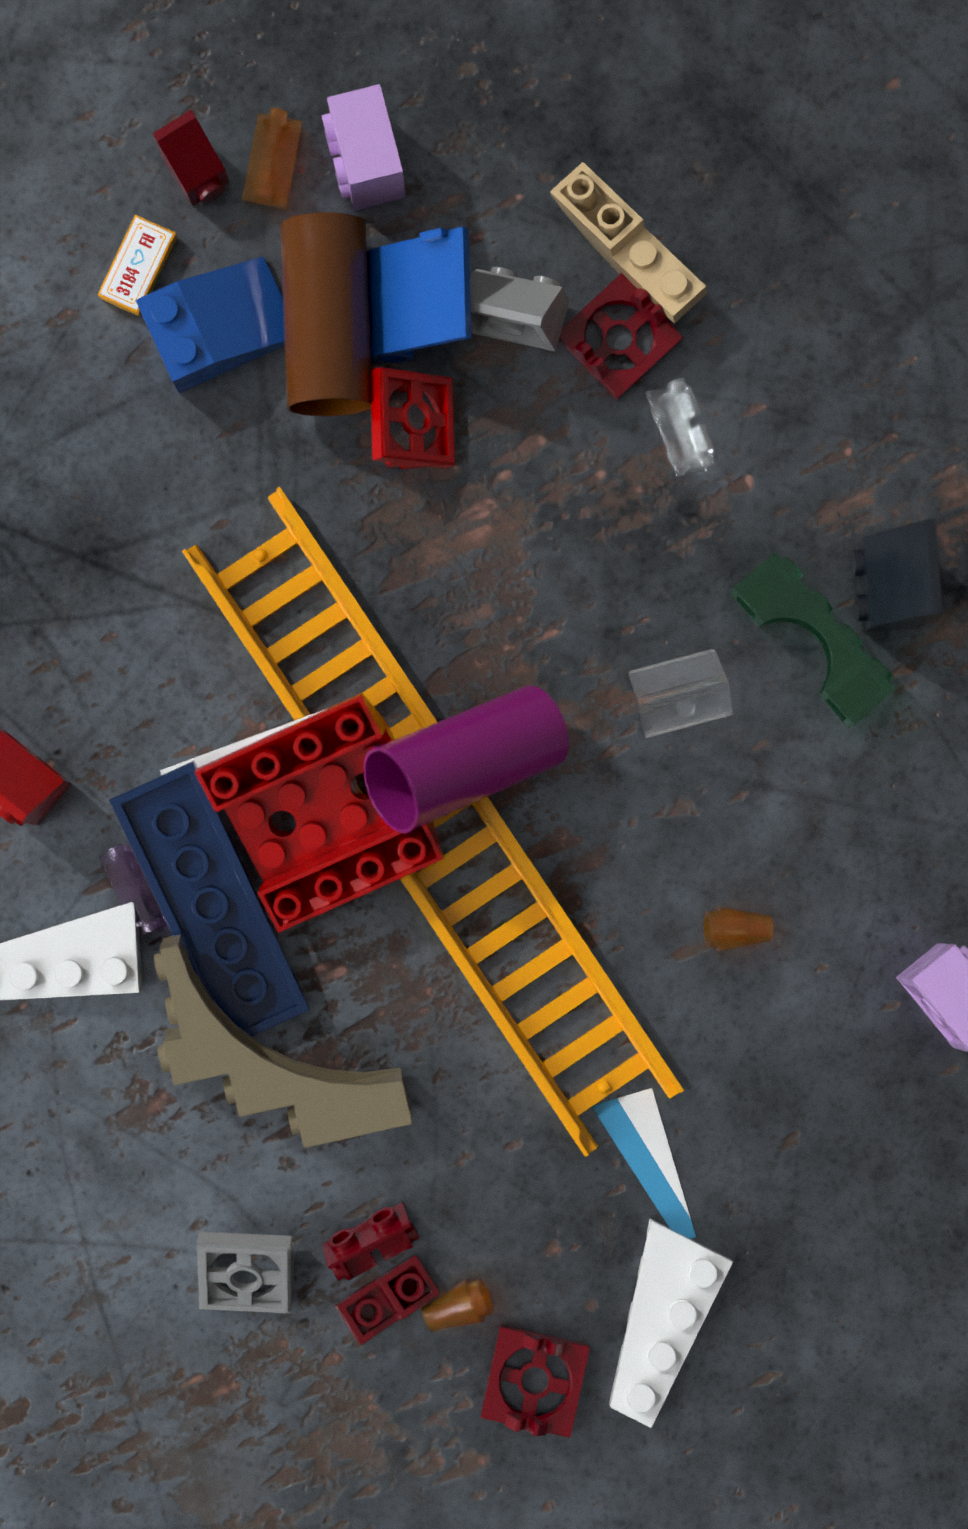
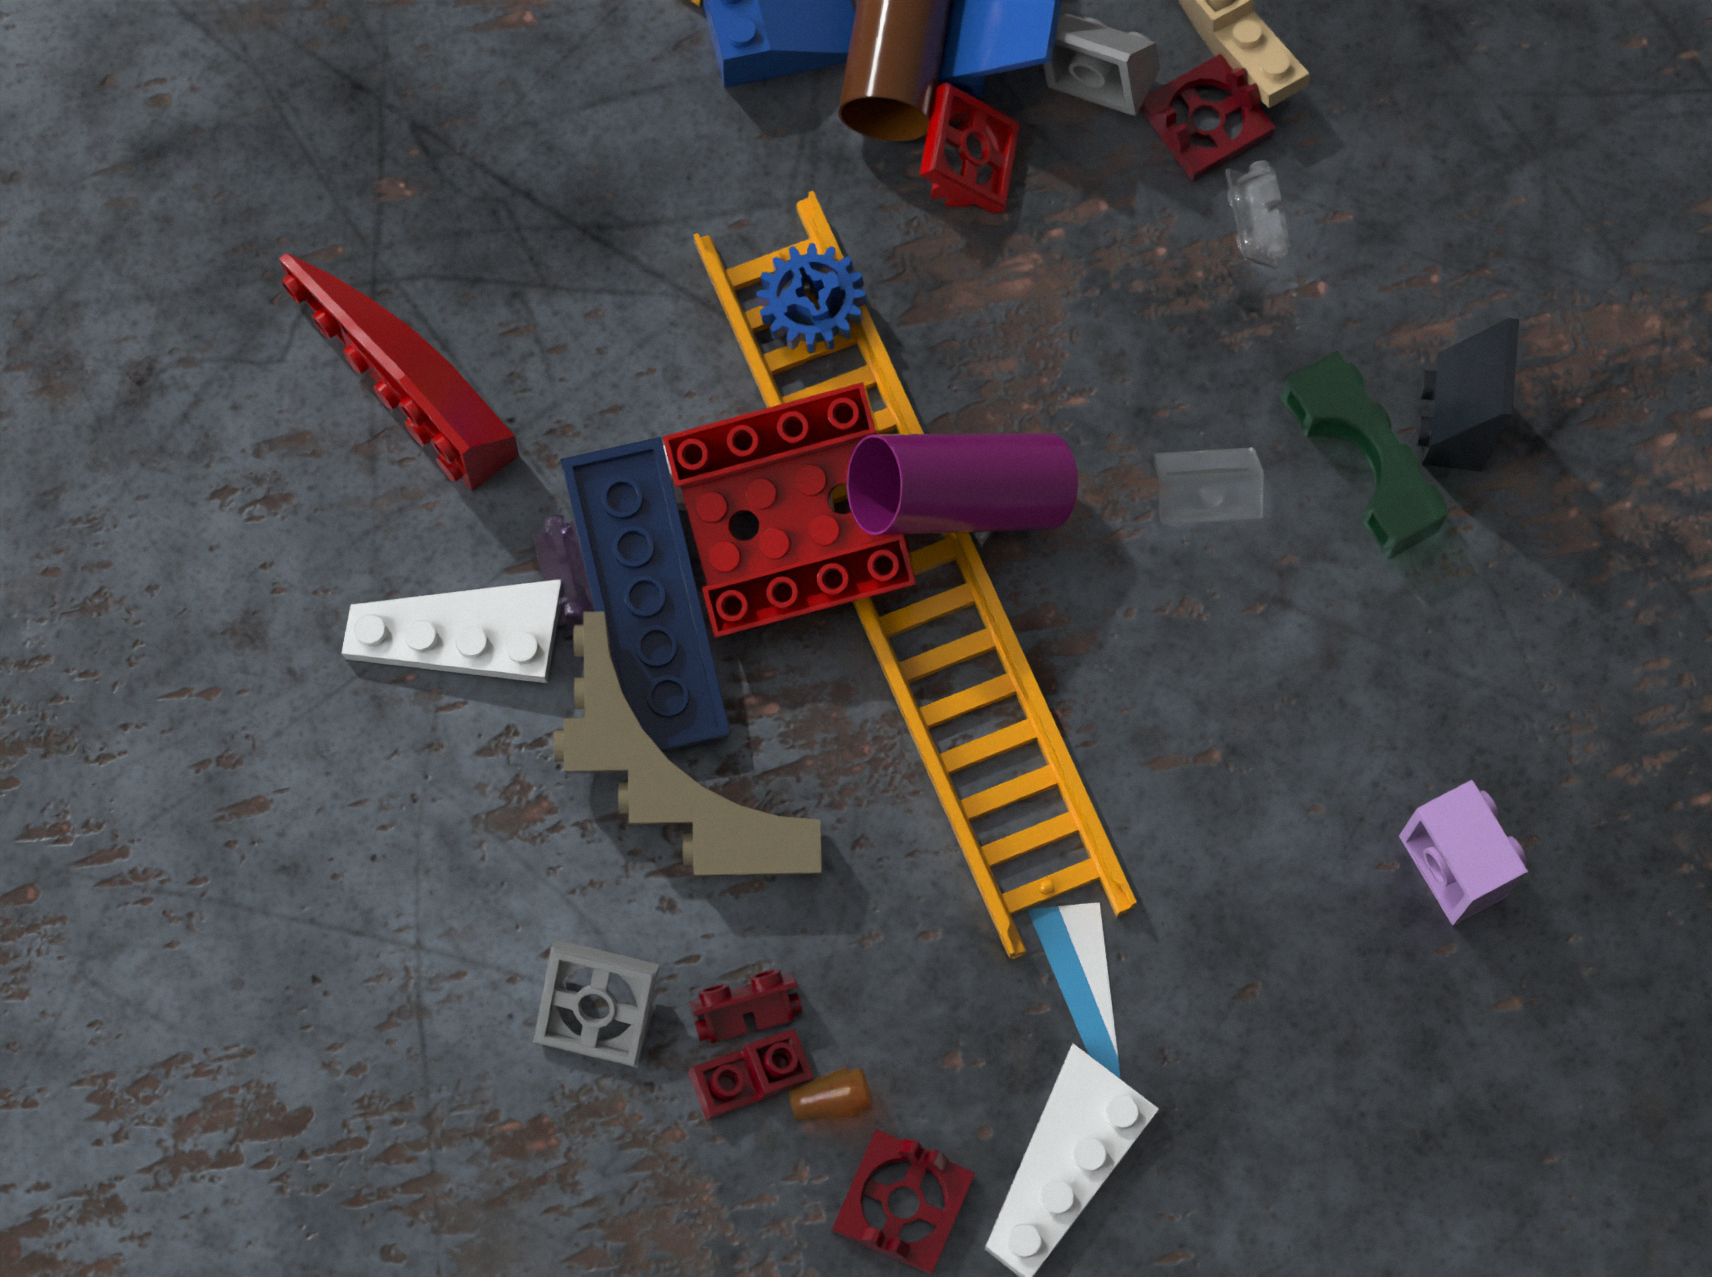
camera: 10 degrees right, 15 degrees down
clear orange cone [703,906,773,952] -> none
none -> blue gear [757,243,867,353]

